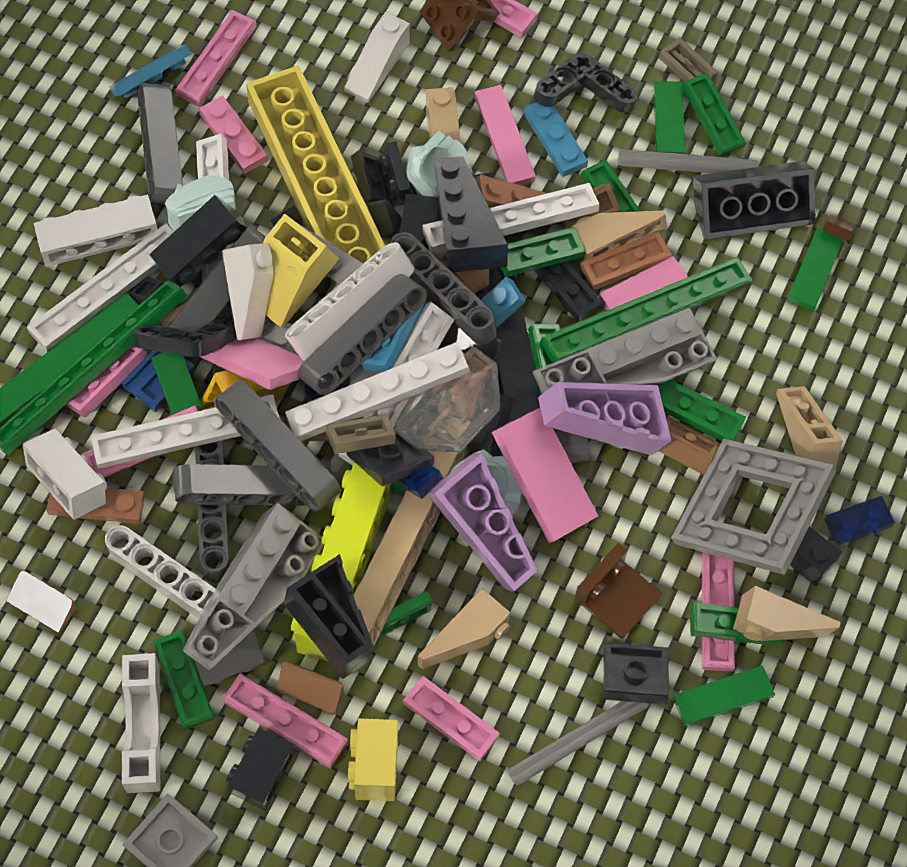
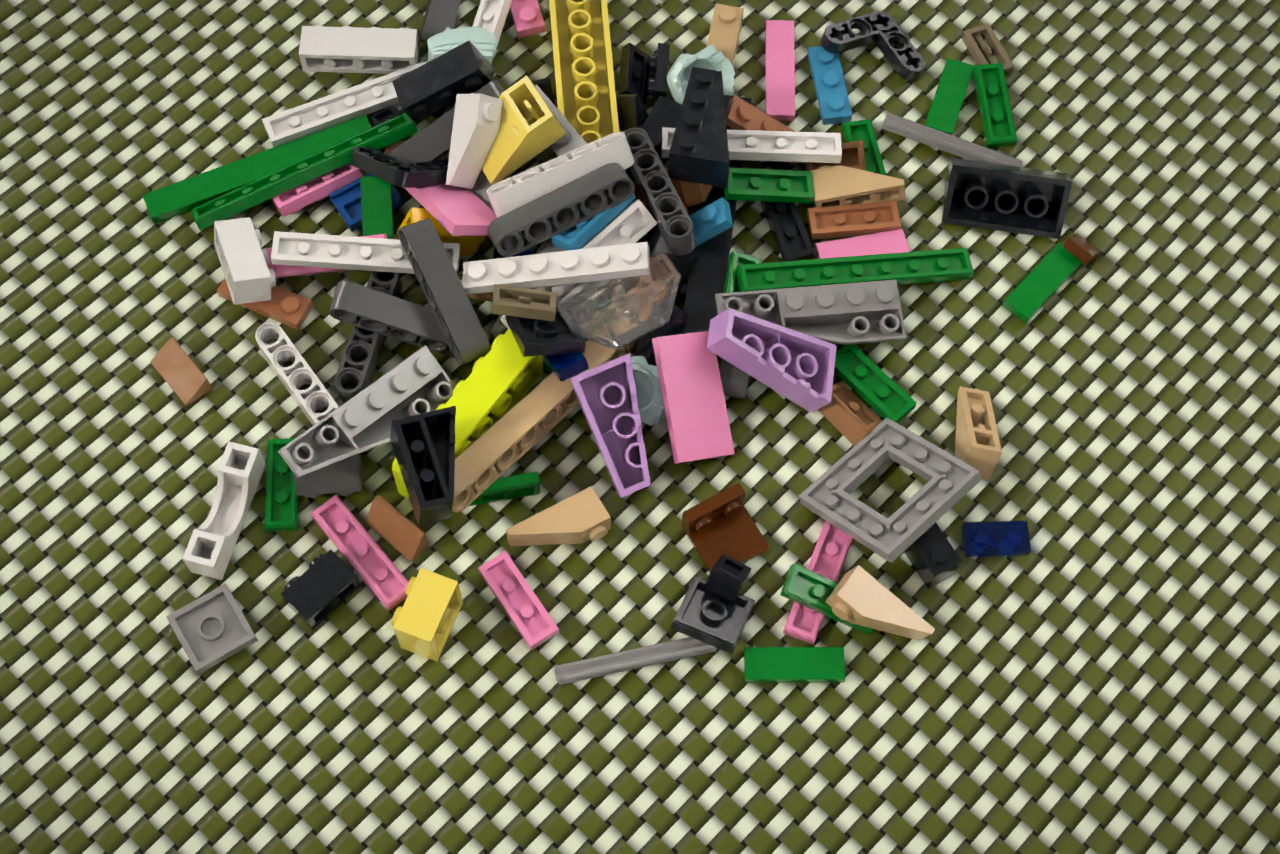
camera: 20 degrees right, 0 degrees up
none -> black slope [705,554,751,601]

